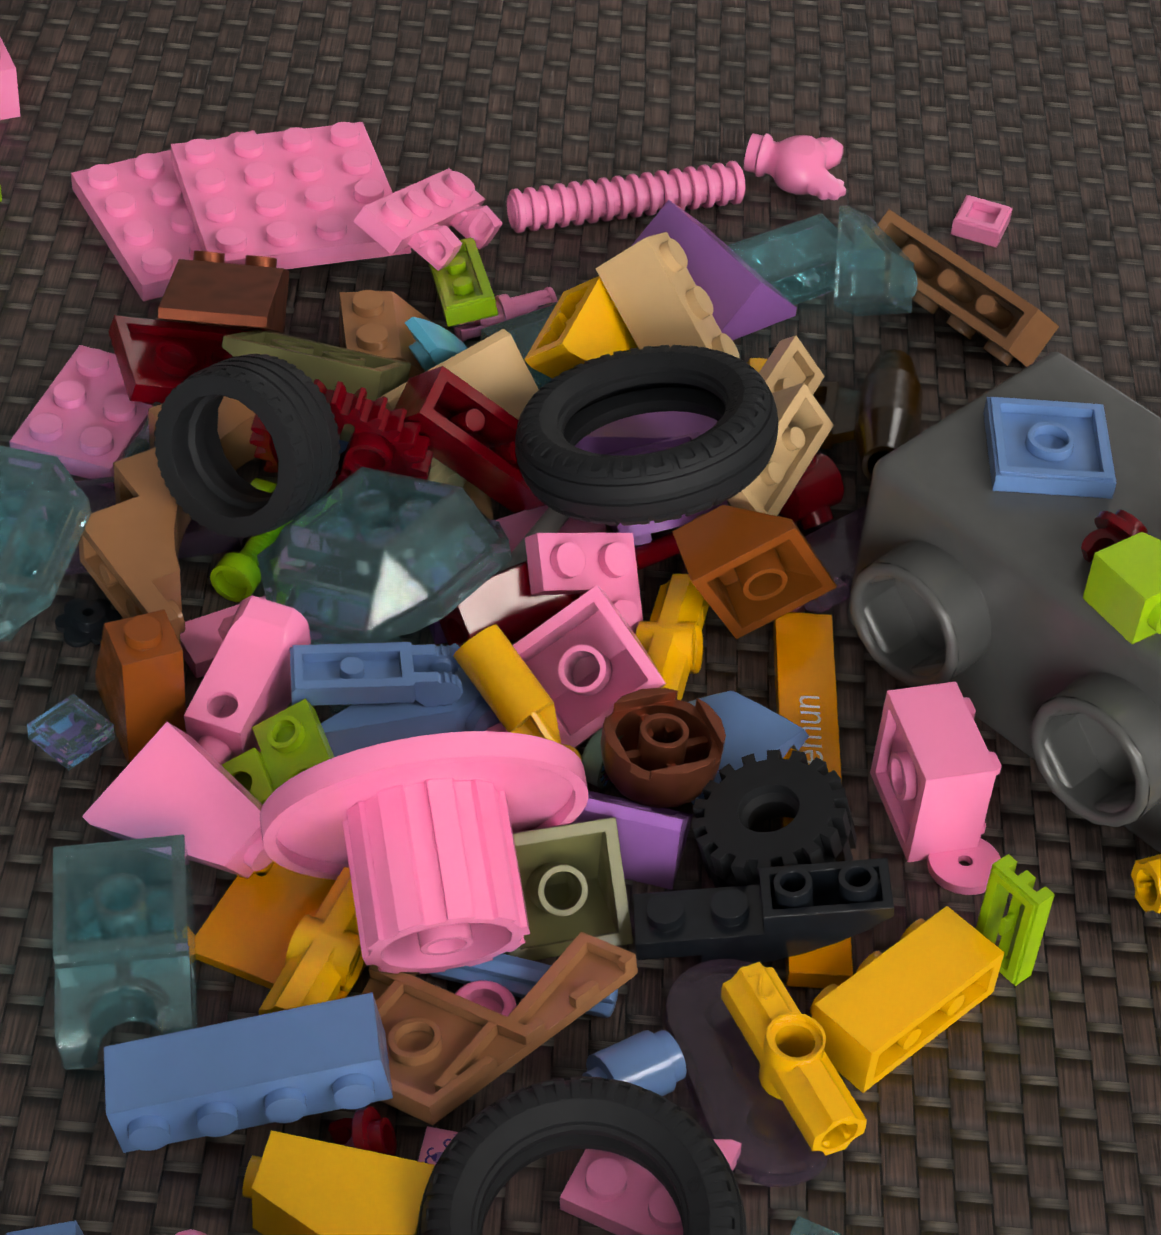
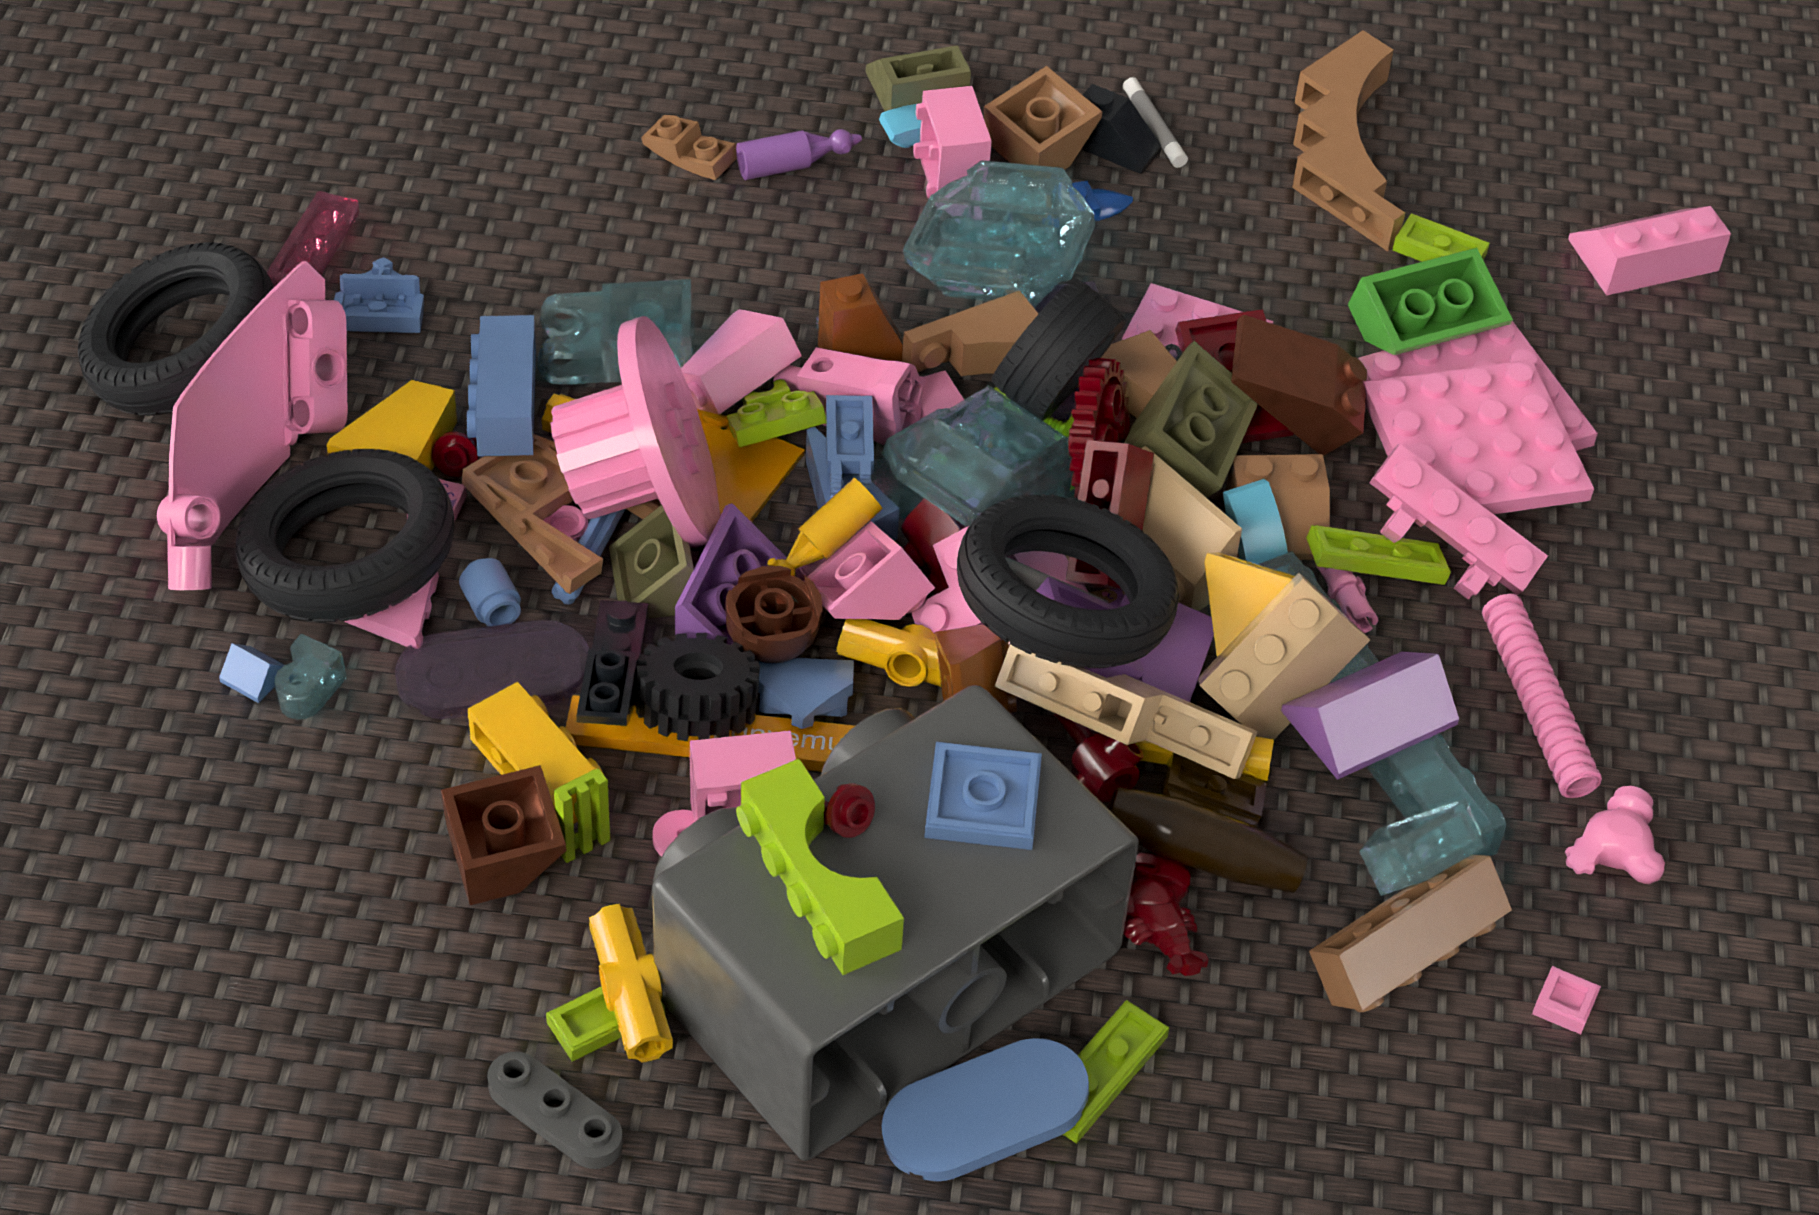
camera: 95 degrees right, 5 degrees up
yellow piece [721,962,867,1156] -> none
none -> copper slope [441,765,567,905]
none -> bright green slope [1347,248,1513,355]

